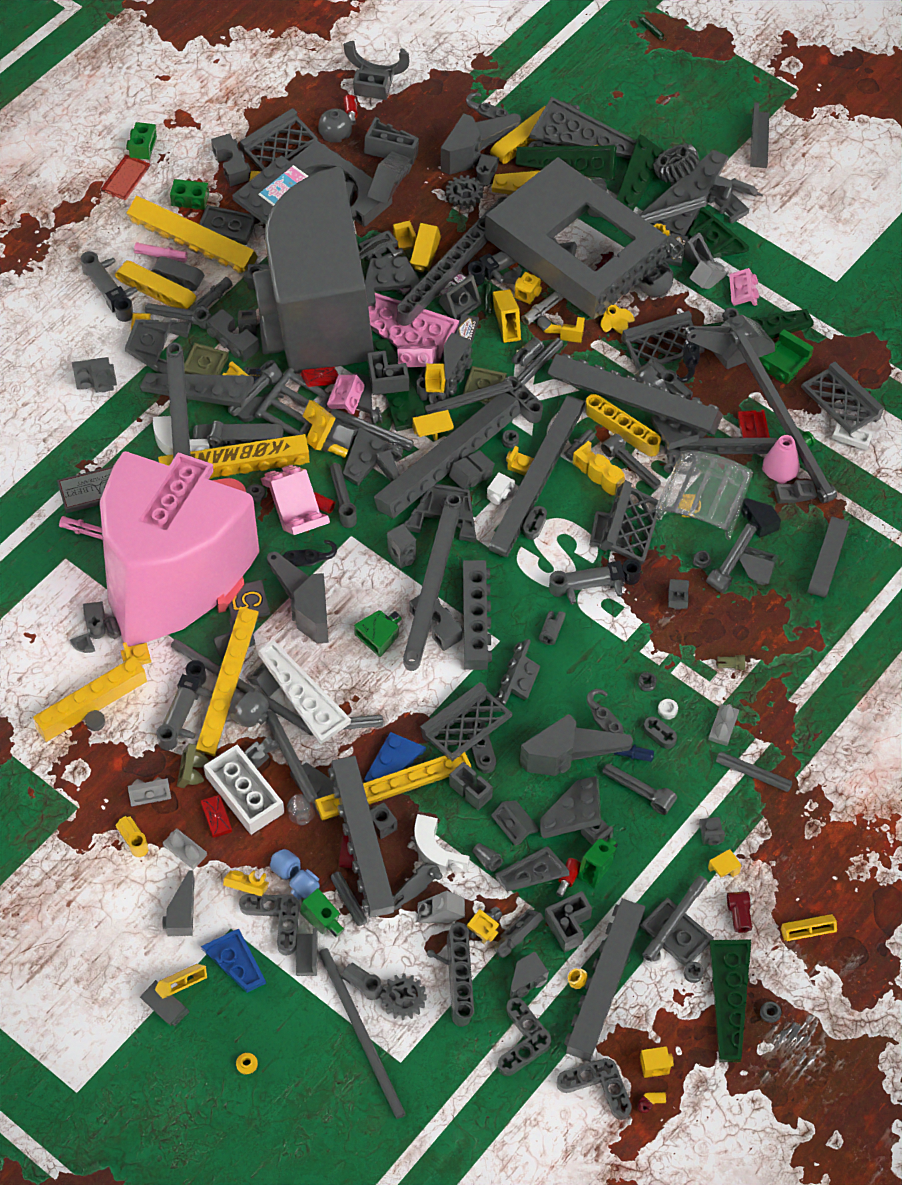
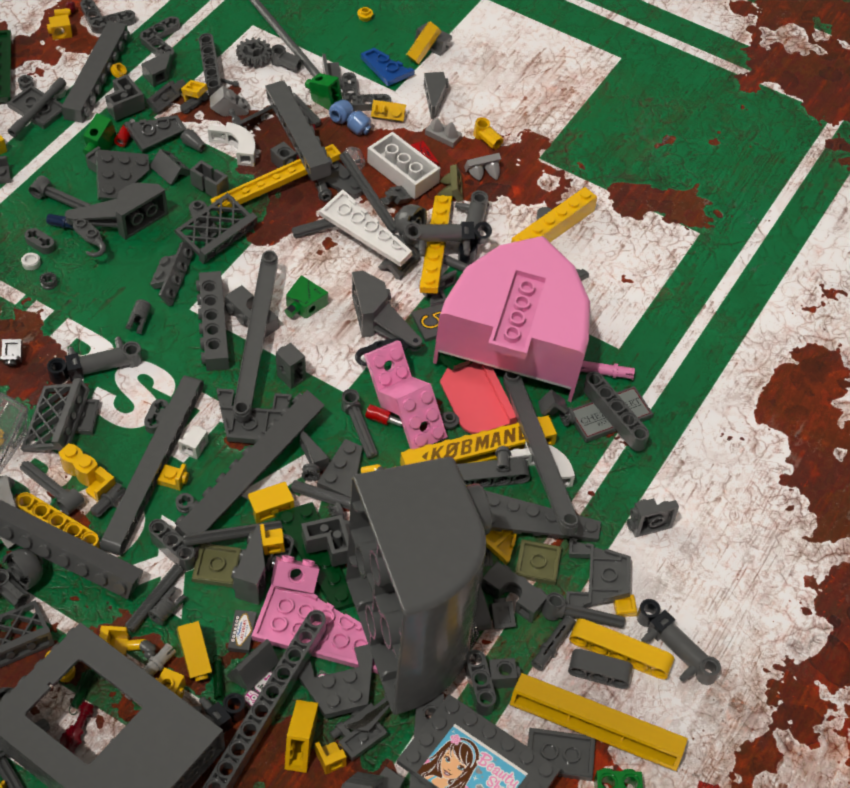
camera: 170 degrees right, 5 degrees down
bright pink pin [134,242,188,263] -> none
blue wing [364,732,426,783] -> none
dark grey piece [449,450,495,490] -> none
none -> dark grey piece [402,222,492,256]
none -> dark grey beam [584,372,649,451]

